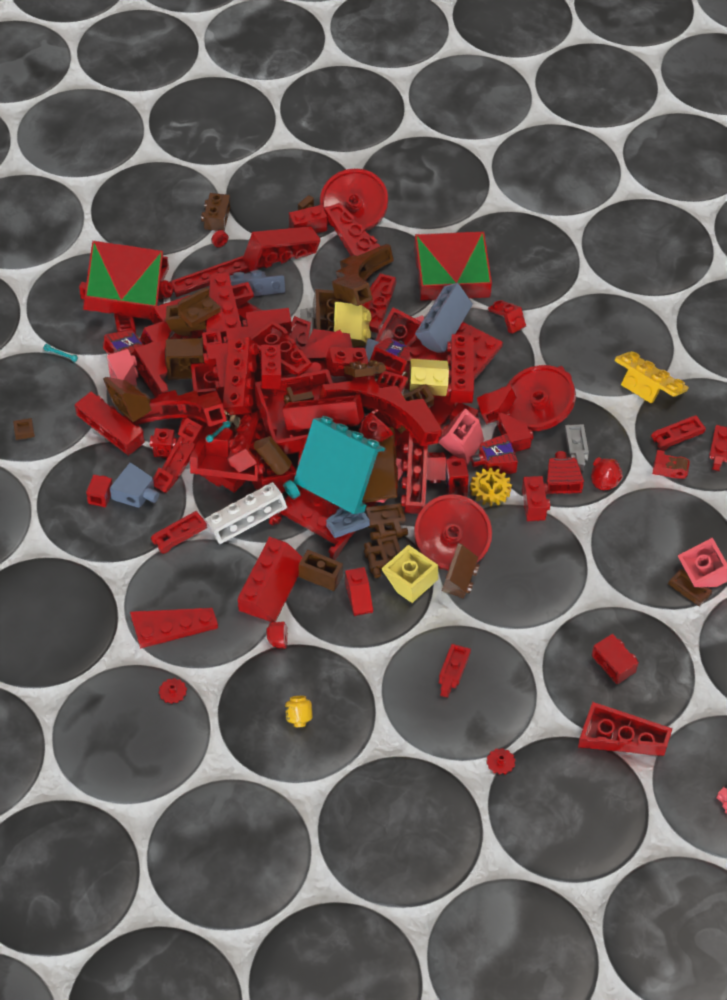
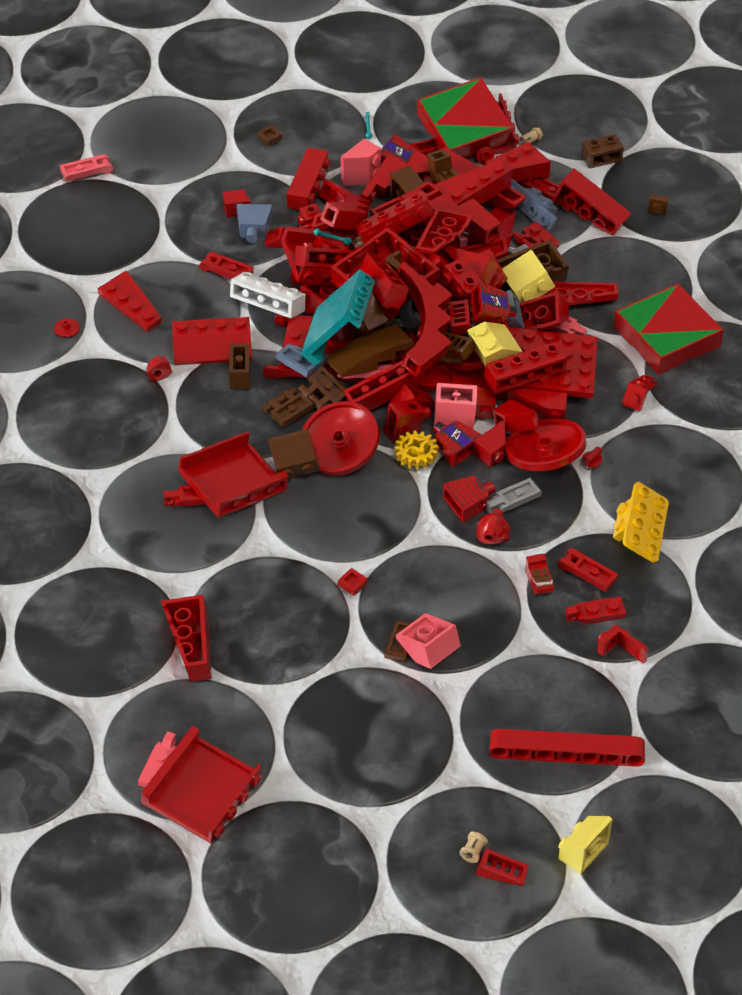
camera: 65 degrees right, 5 degrees down
reddish brown slope [103,377,152,422] -> none
reddish brown bracket [178,287,221,328] -> none
red tile [211,230,229,248] -> none
reddish brown brick [253,436,292,475] -> none
red brick [261,345,281,389] -> none
teal tile [283,480,300,500] -> none
yellow head [285,696,313,727] -> none
red brick [289,205,327,233] -> none
red dish [320,168,389,231] -> none
red wing [324,203,380,256] -> none
reddish brown arch [331,244,394,306] -> none
reddish brown plate [344,360,386,377] -> none
red slope [345,567,373,616] -> none
red helmet [359,409,393,442] -> none
light yellow slope [382,545,438,603] -> none
sand blue brick [415,283,473,352] -> none
red piece [487,748,516,775] -> none
red brick [522,476,550,521] -> none
red brick [591,634,639,685] -> none
none -> red panel [178,431,289,518]
none -> red plate [338,568,368,596]
none -> red wedge [485,142,551,182]
none -> red slope [507,388,567,420]
none -> red plate [512,222,560,249]
none -> tan pin [519,128,543,144]

